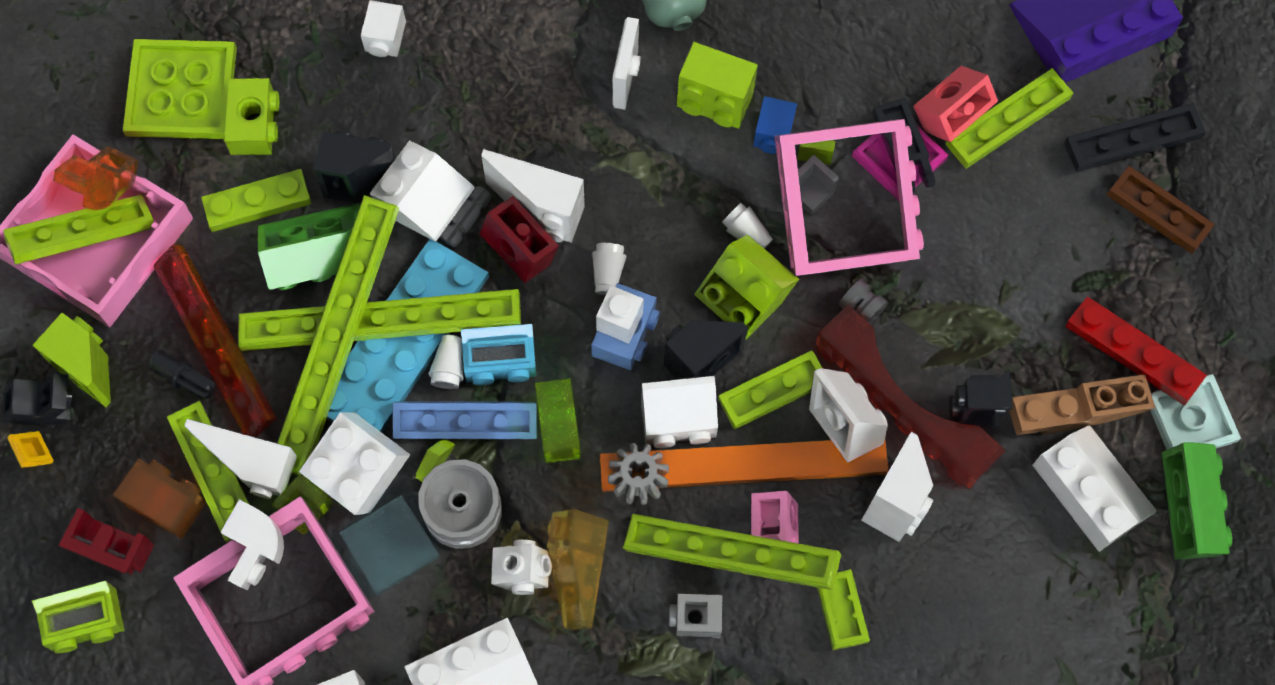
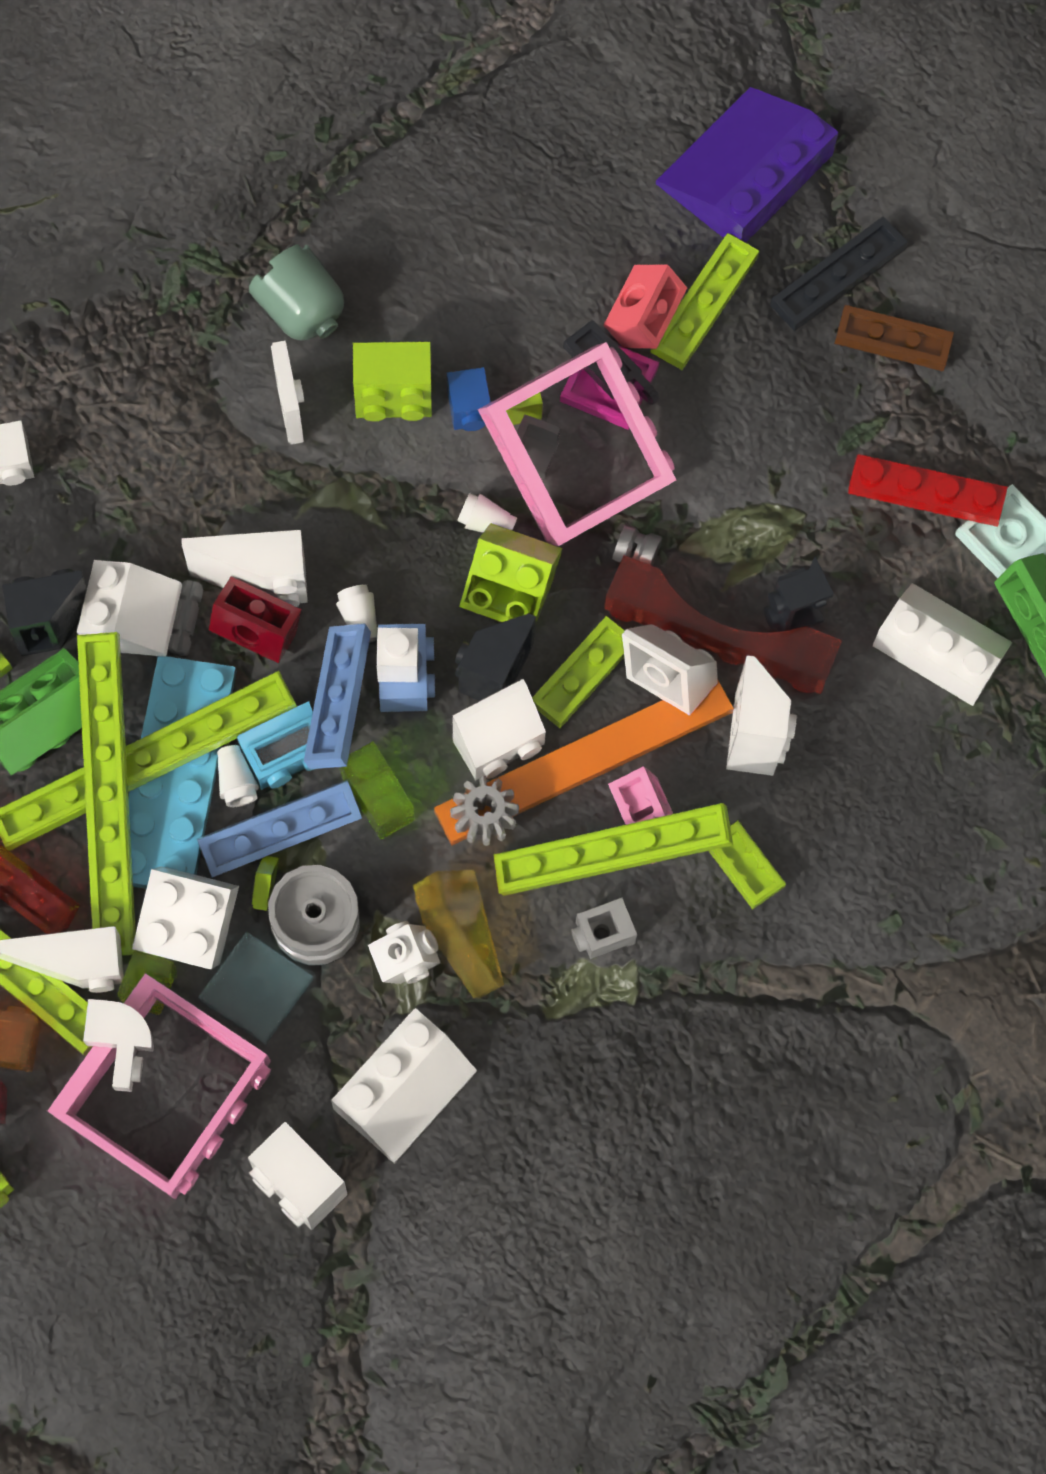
camera: 25 degrees left, 0 degrees up
medium nougat slope [1009,374,1155,435] -> none
none -> medium blue plate [304,624,371,769]

